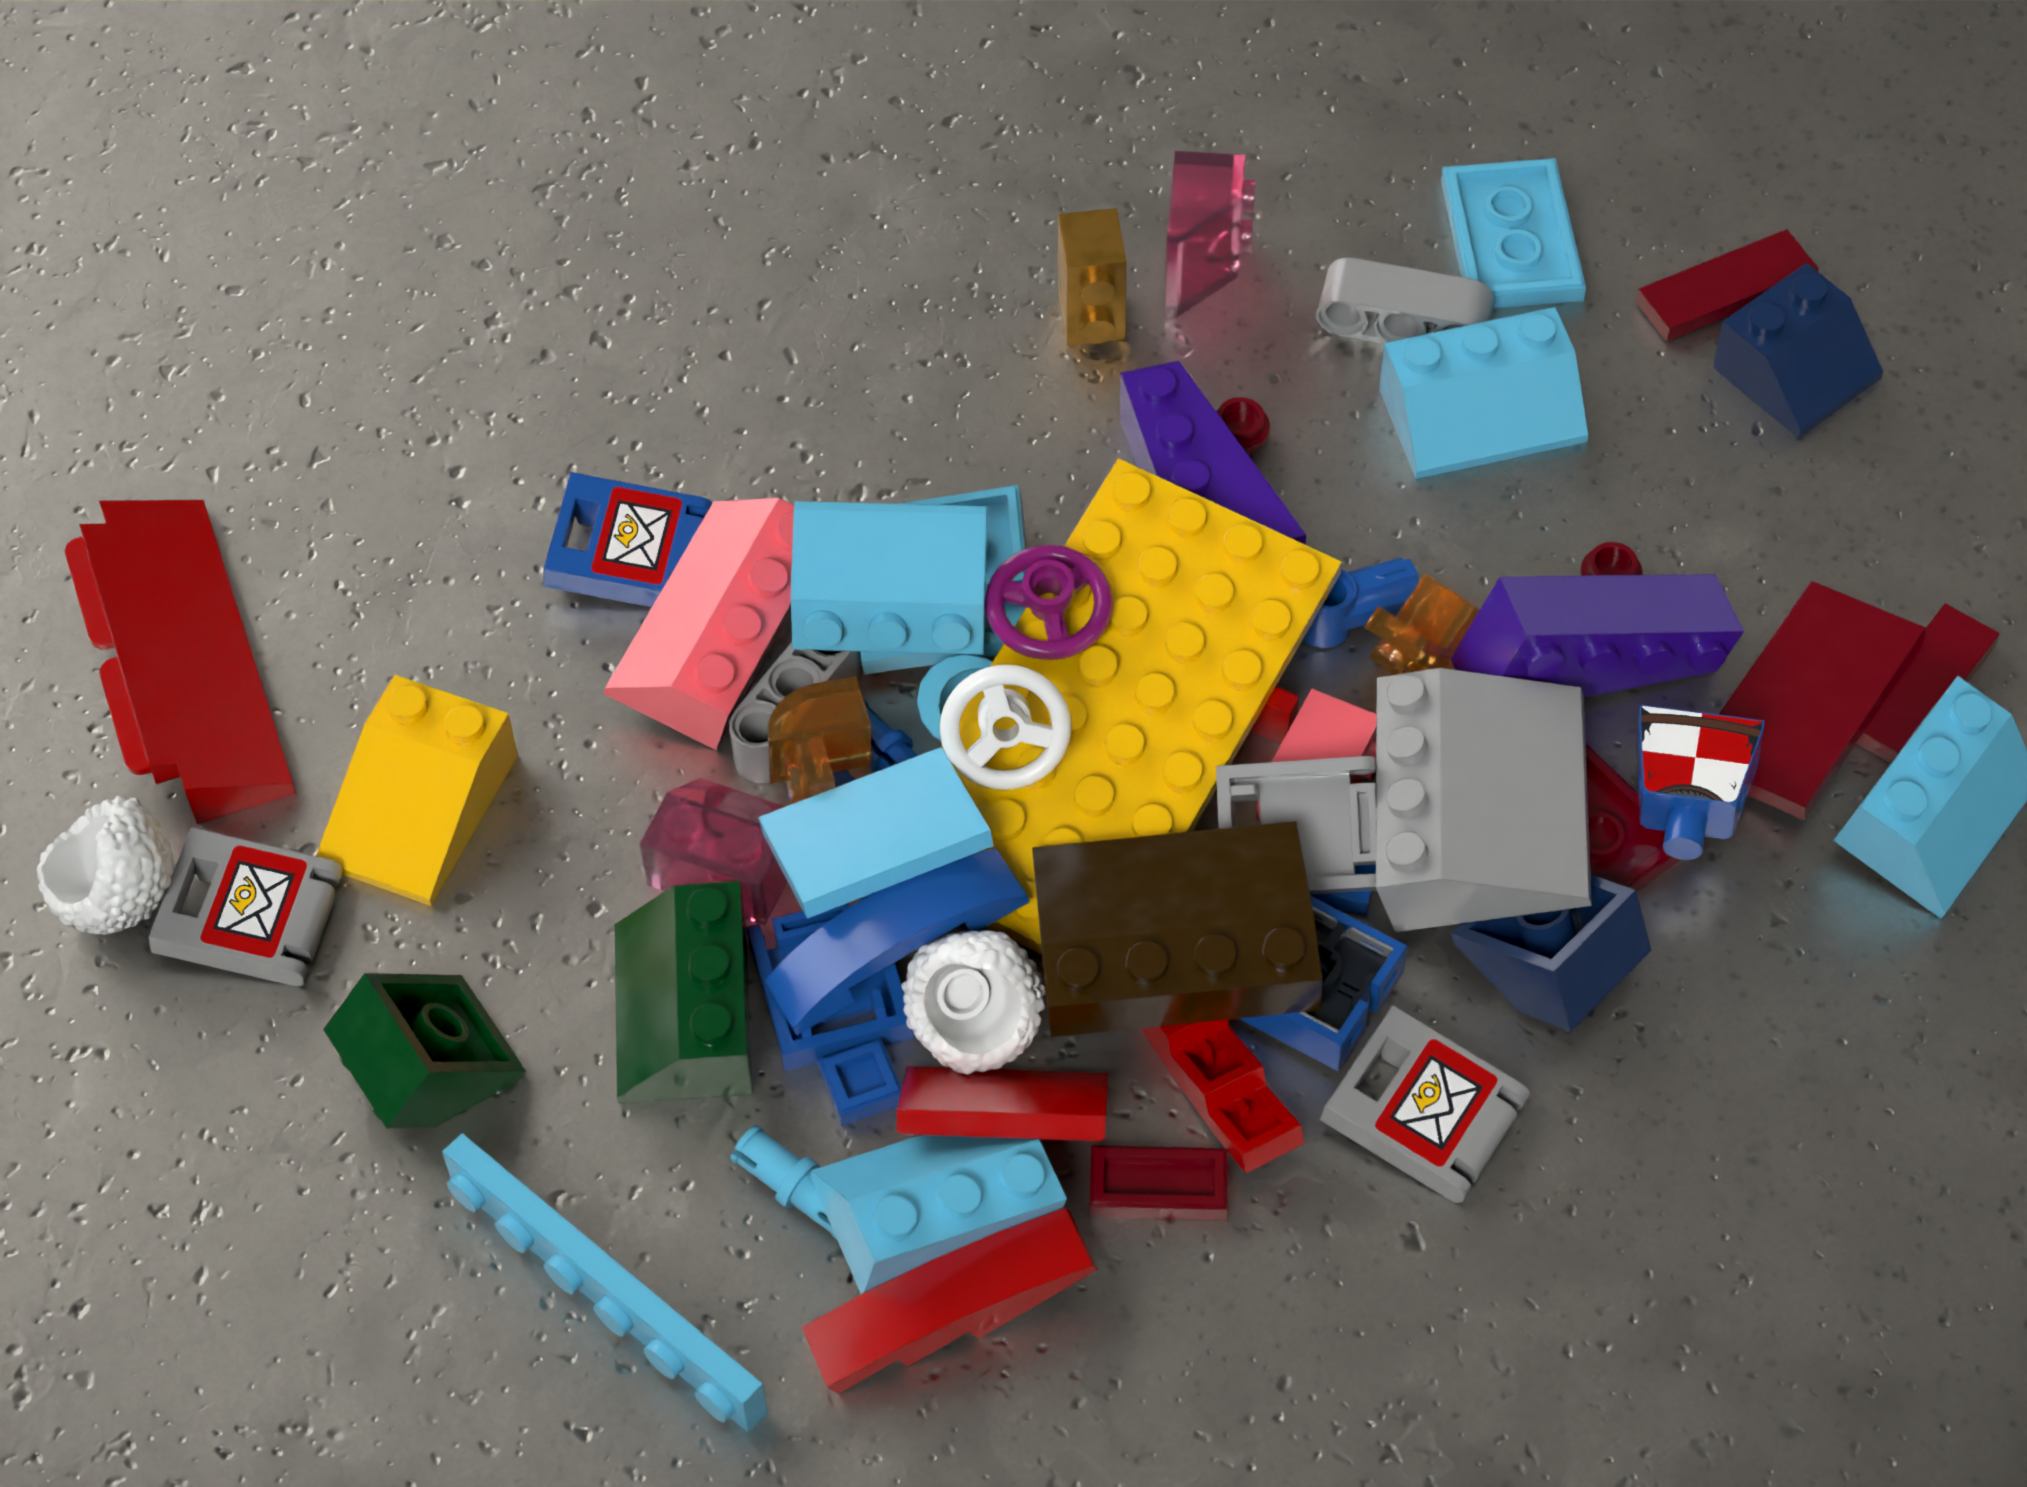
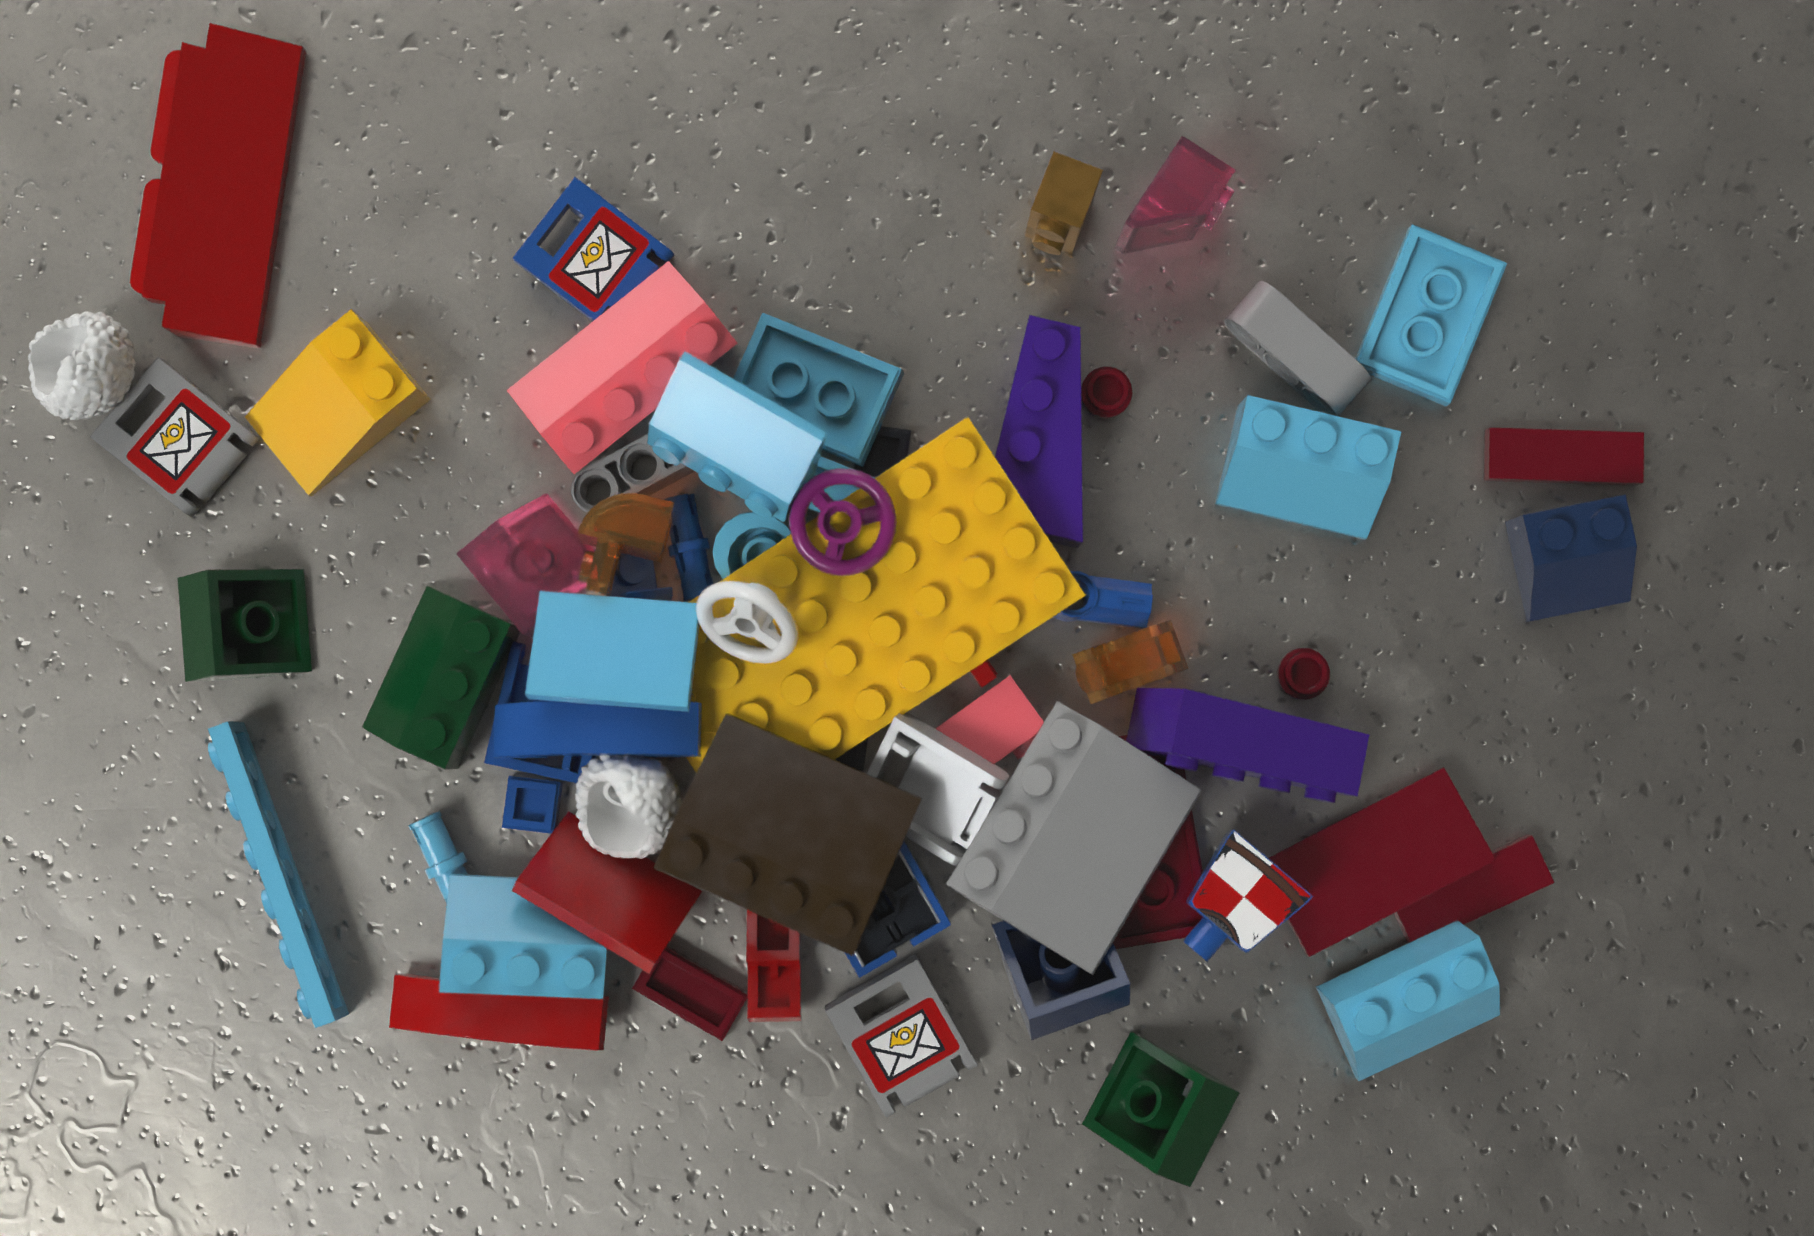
camera: 25 degrees right, 30 degrees up
none -> dark green slope [1082,1031,1240,1187]

